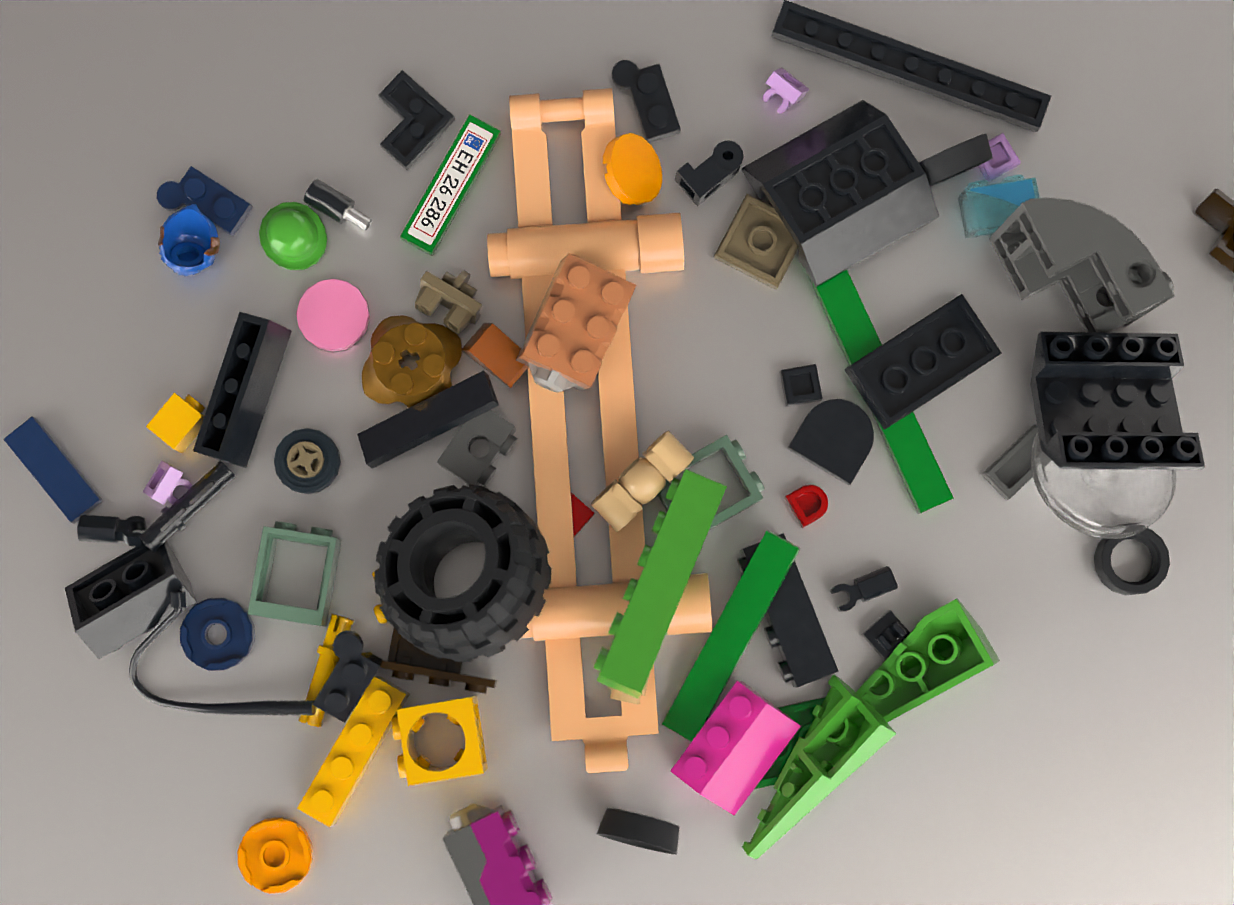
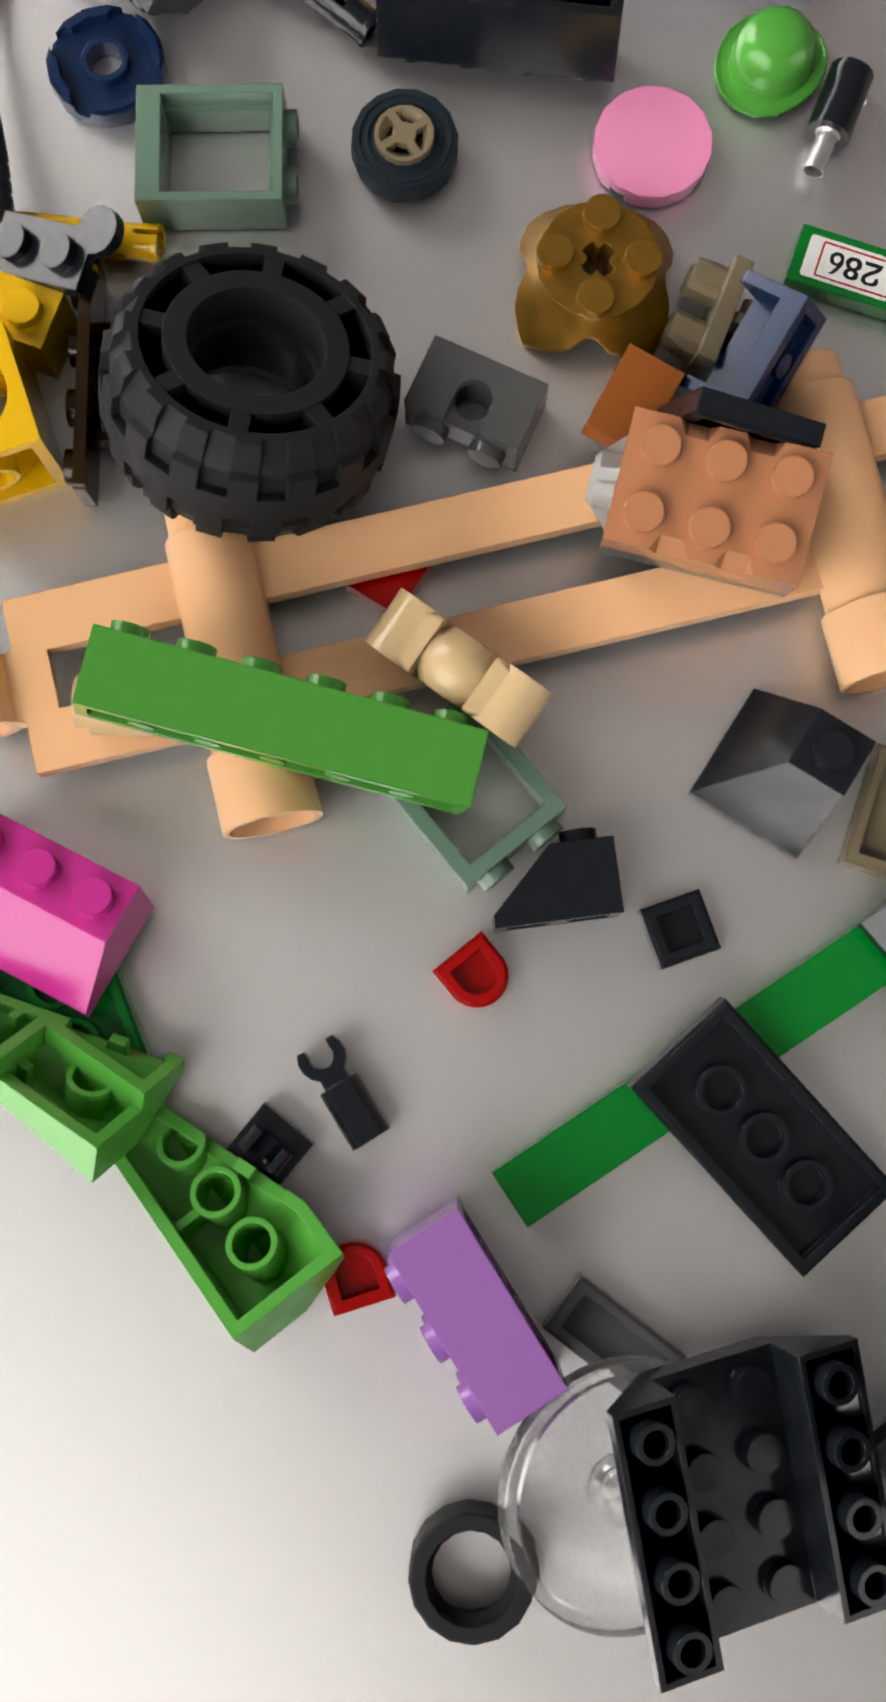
camera: 90 degrees right, 0 degrees up
black tile [357,370,499,469] -> none
green tile [662,530,801,742] -> none
black brick [737,533,839,688] -> none
black tile [787,399,874,485] -> none
none -> red tile [325,1239,397,1316]
none -> medium lavender brick [384,1196,568,1436]
none -> black slope [492,827,624,933]
none -> black tile [658,386,826,449]
none -> dark blue panel [680,269,827,408]
none -> black slope [688,689,877,859]

